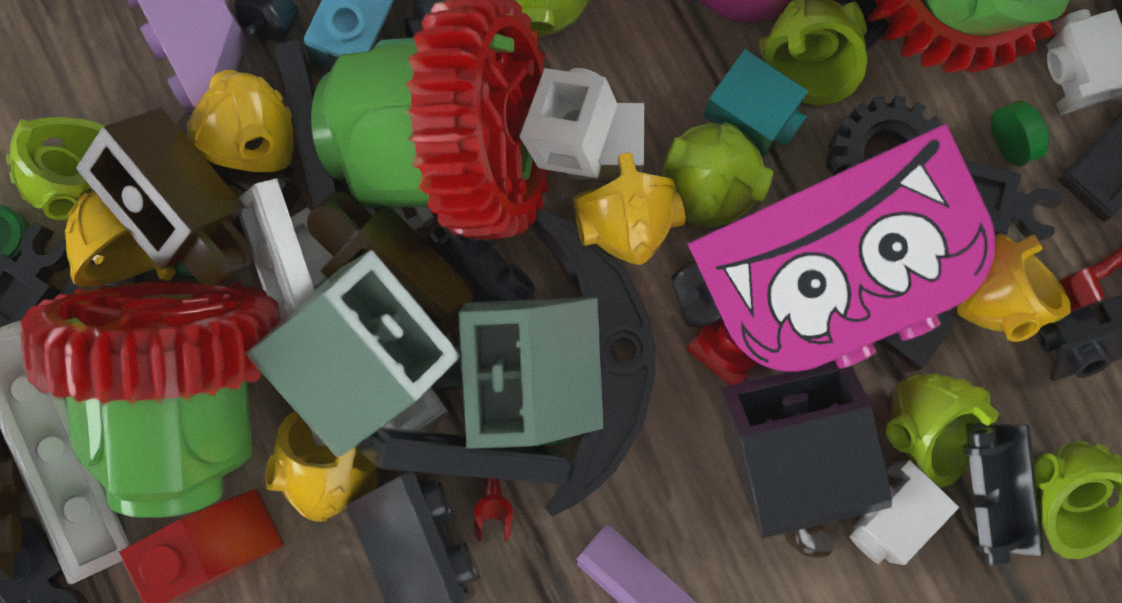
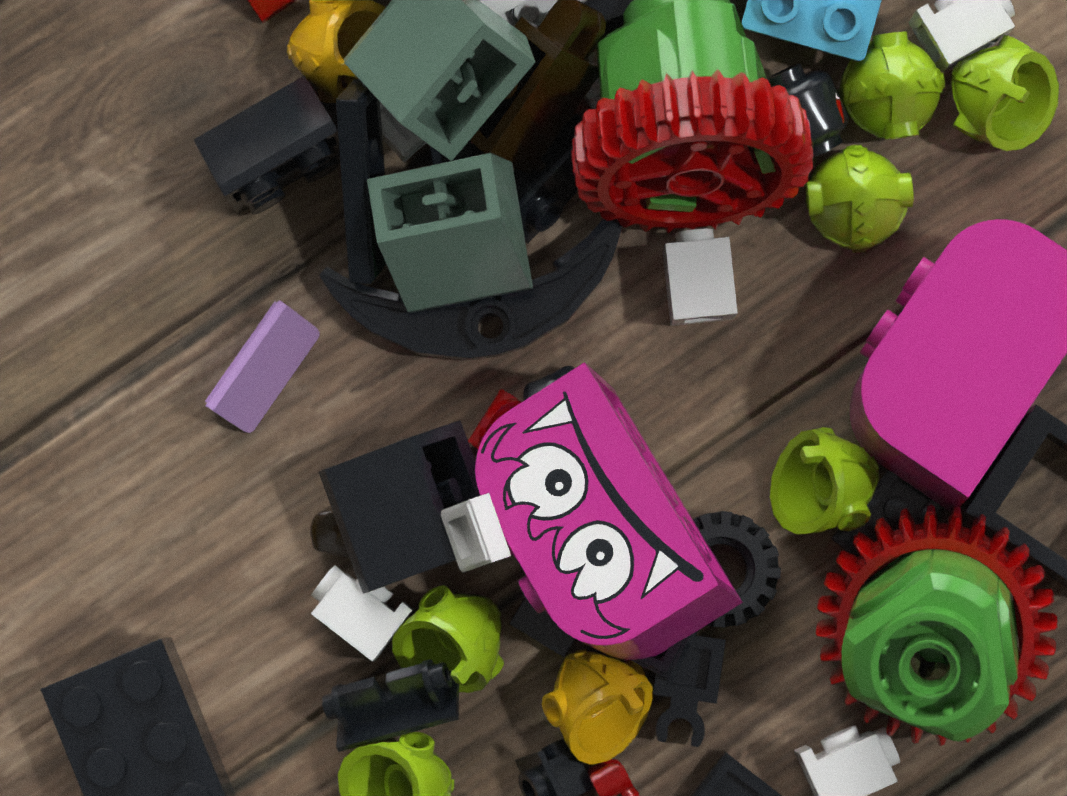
camera: 80 degrees right, 5 degrees up
red hand [473,478,513,541] -> none
white brick [520,68,618,178] -> none
yellow helmet [573,152,685,265] -> none
lime helmet [662,122,773,228] -> none
teal brick [703,49,808,158] -> none
green tile [991,100,1049,167] -> none
none -> white tile [440,493,511,573]

